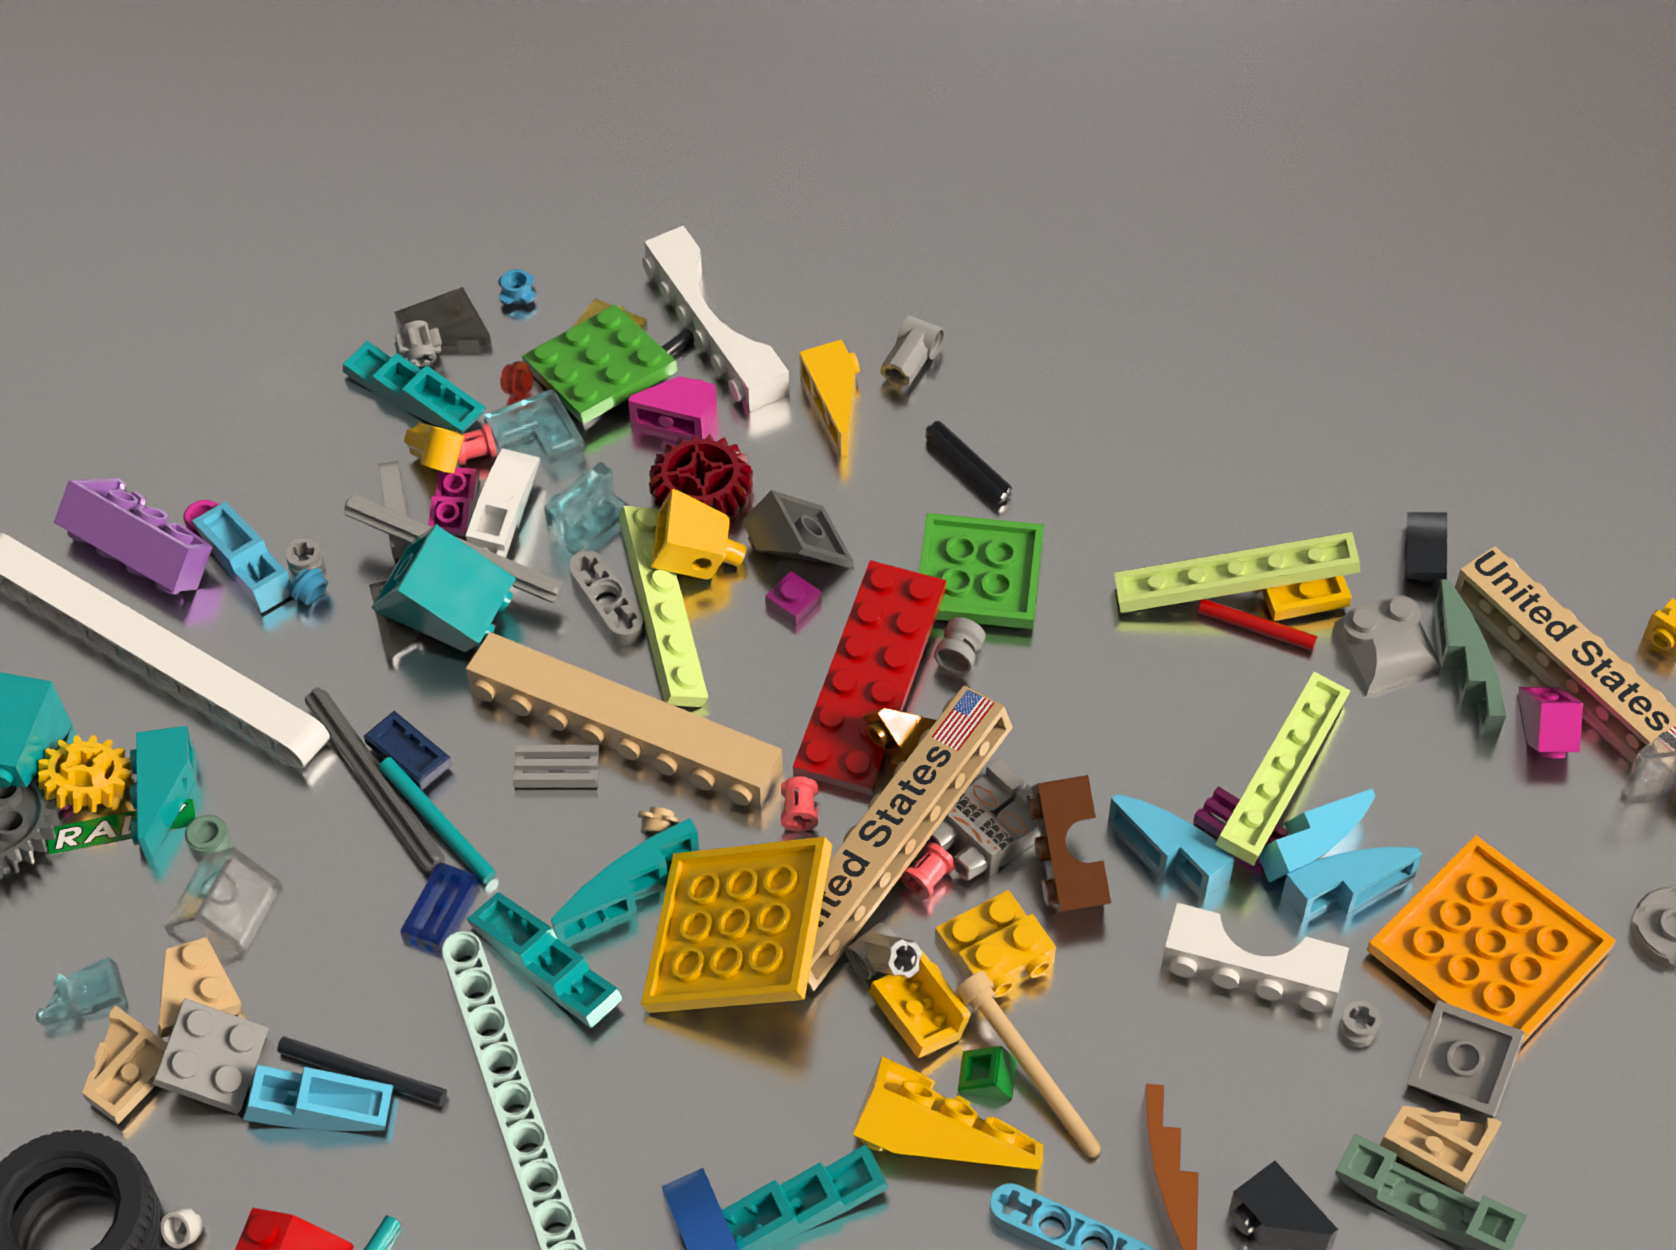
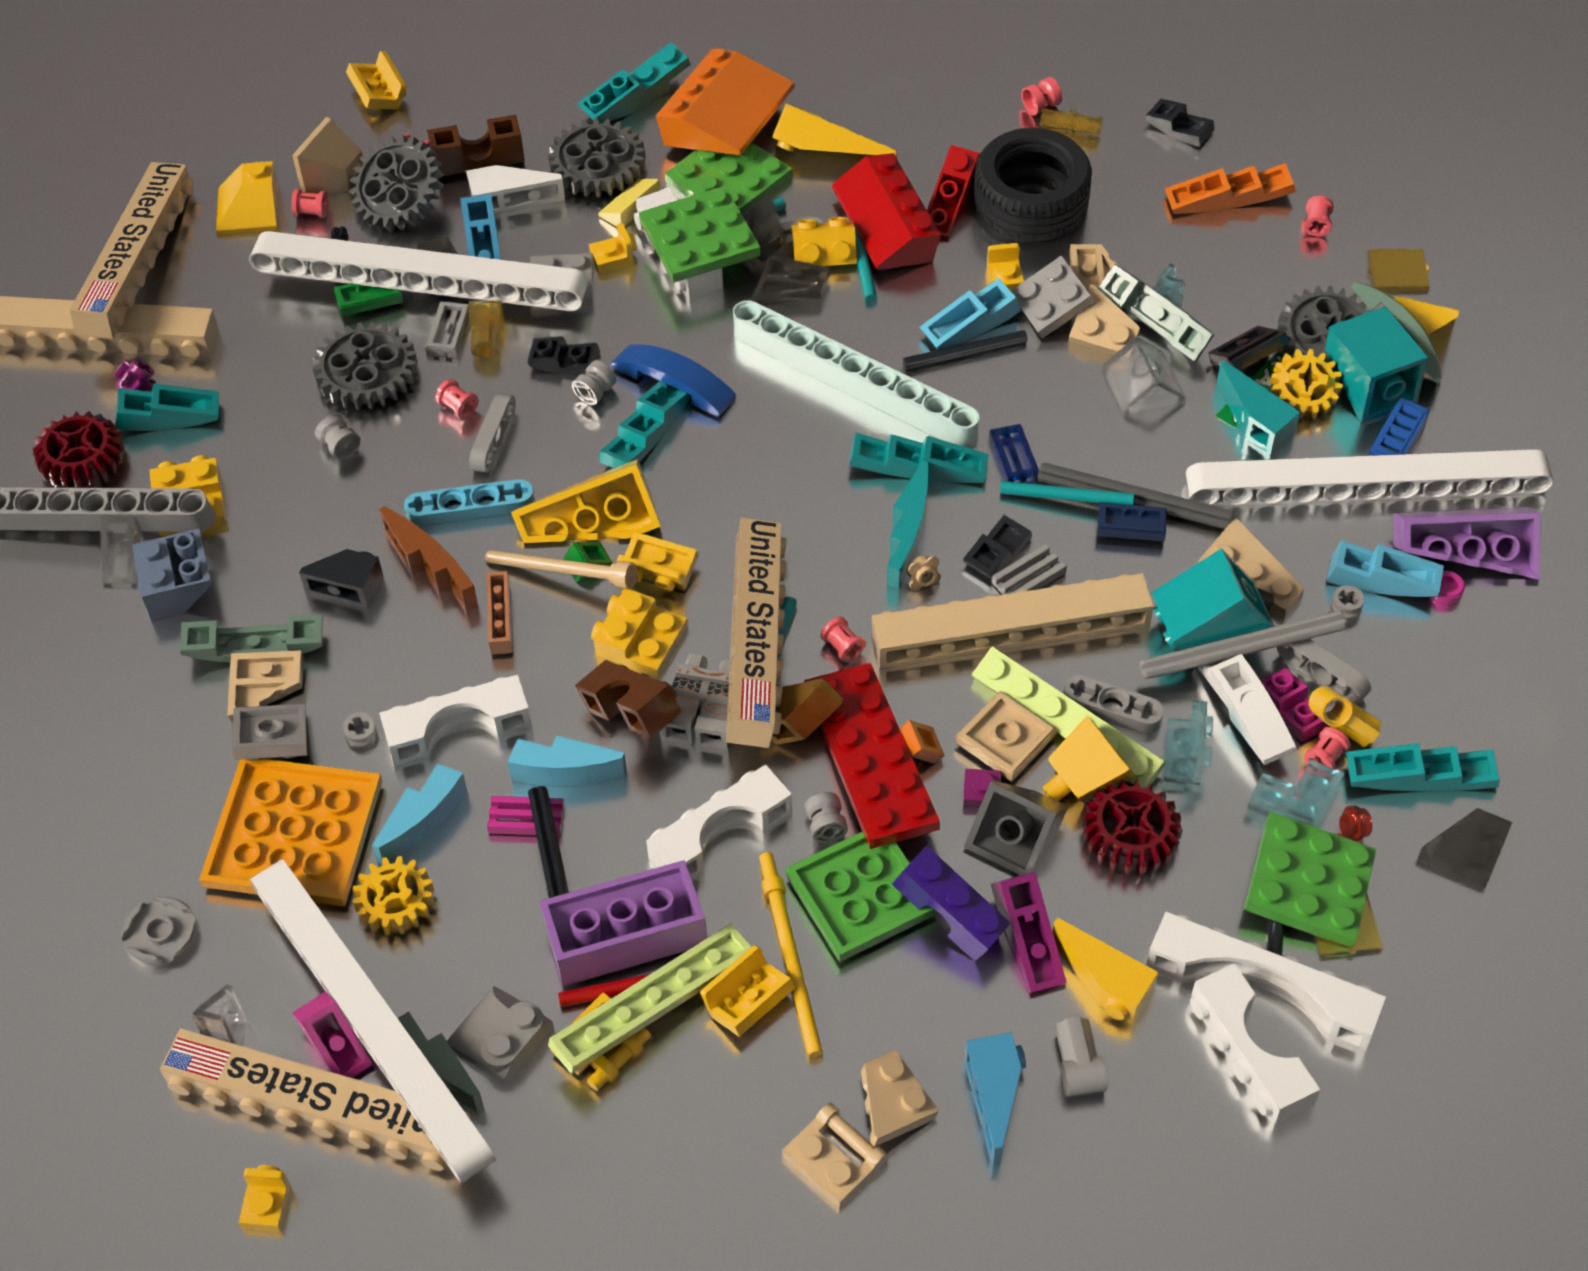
camera: 145 degrees right, 0 degrees up
white hinge [161,1208,203,1249] -> none
sand green tile [185,815,230,859] -> none
dark azure plate [291,567,328,605] -> none
light grey gear [394,320,442,367] -> none
dark azure plate [498,269,535,304] -> none
dark pink slope [628,376,717,440] -> none
yellow plate [641,836,832,1013] -> none
light grey piece [845,922,923,980] -> none
coral bush [900,842,956,899] -> none
black axle [925,421,1012,504] -> none
yellowish green plate [1215,672,1350,866] -> none
medium azure slope [1259,789,1376,883] -> none
black slope [1406,512,1447,582] -> none
none -> white beam [249,859,496,1184]
none -> yellow gear [352,856,435,935]
none -> nougat piece [486,571,513,655]
none -> black axle [528,786,569,898]
none -> medium lavender slope [539,860,708,986]
none -> white arch [646,765,792,878]
none -> yellow bracket [700,945,795,1037]
none -> yellow bar [759,852,823,1058]
none -> tan plate [782,1102,889,1209]
none -> tan wing [861,1050,939,1147]
none -> dark purple arch [892,846,1011,961]
none -> orange plate [900,720,945,764]
none -> tan plate [955,691,1056,782]
none -> black slope [963,515,1032,579]
none -> dark azure slope [965,1032,1026,1165]
none -> yellow bracket [986,243,1024,291]
none -> magenta slope [990,872,1067,993]
none -> slope [1098,264,1214,361]
none -> white arch [1190,963,1320,1126]
none -> tan wing [1198,517,1305,618]
none -> black plate [1208,325,1289,371]
none -> blue slope [1368,398,1430,456]

